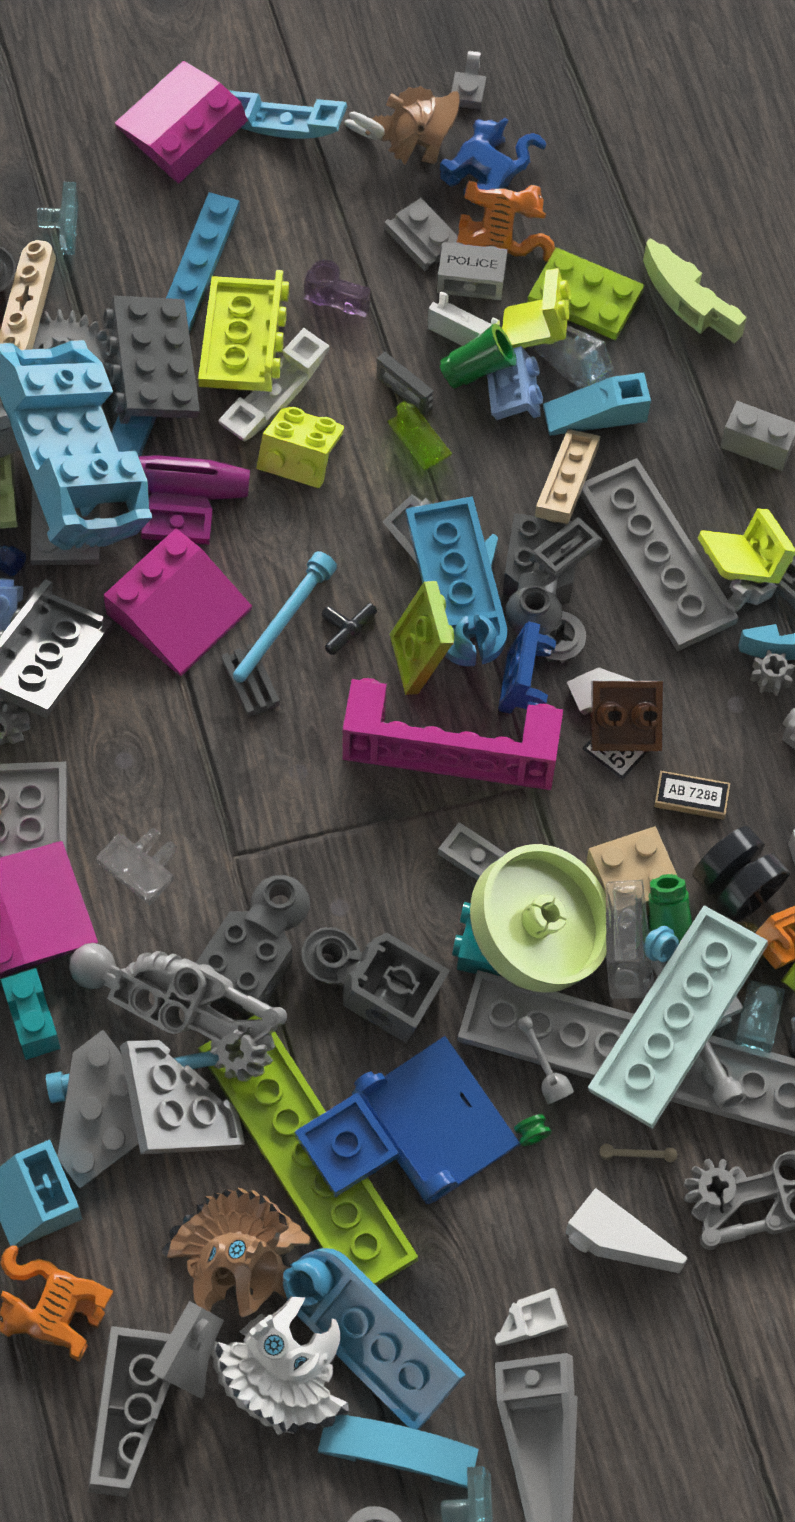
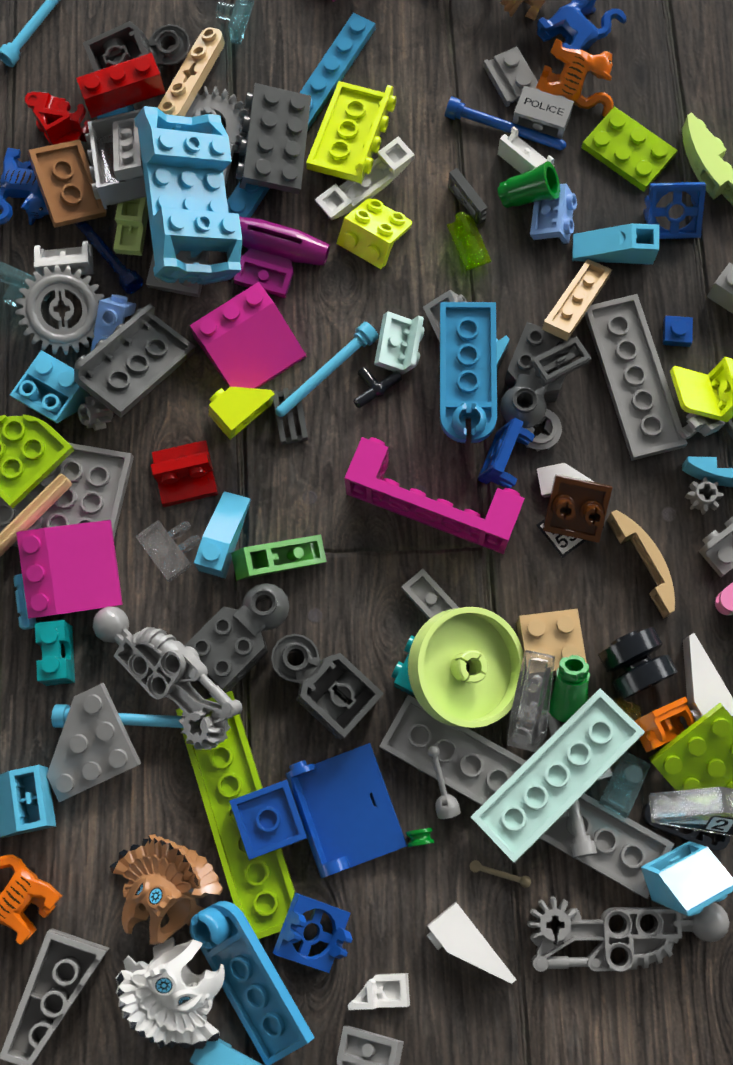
camera: 20 degrees right, 10 degrees up
light grey plate [120,1040,245,1154] -> none
light grey plate [150,1301,224,1399] -> none
clear purple plate [304,260,371,317] -> none
lime plate [389,581,454,695] -> none
neon yellow bracket [502,268,571,349] -> none
clear slope [530,325,614,388] -> none
medium azure plate [645,926,679,962] -> none
tile [654,771,730,820] -> none
none -> red bracket [151,440,218,507]
none -> medium azure slope [194,491,251,579]
none -> neon yellow slope [209,387,275,440]
none -> bright green slope [231,534,327,581]
none -> blue piece [273,892,352,973]
none -> light aqua bracket [374,311,424,374]
none -> blue piece [445,96,566,150]
none -> tan slope [607,510,675,619]
none -> blue piece [643,182,706,239]
none -> blue plate [663,315,693,347]

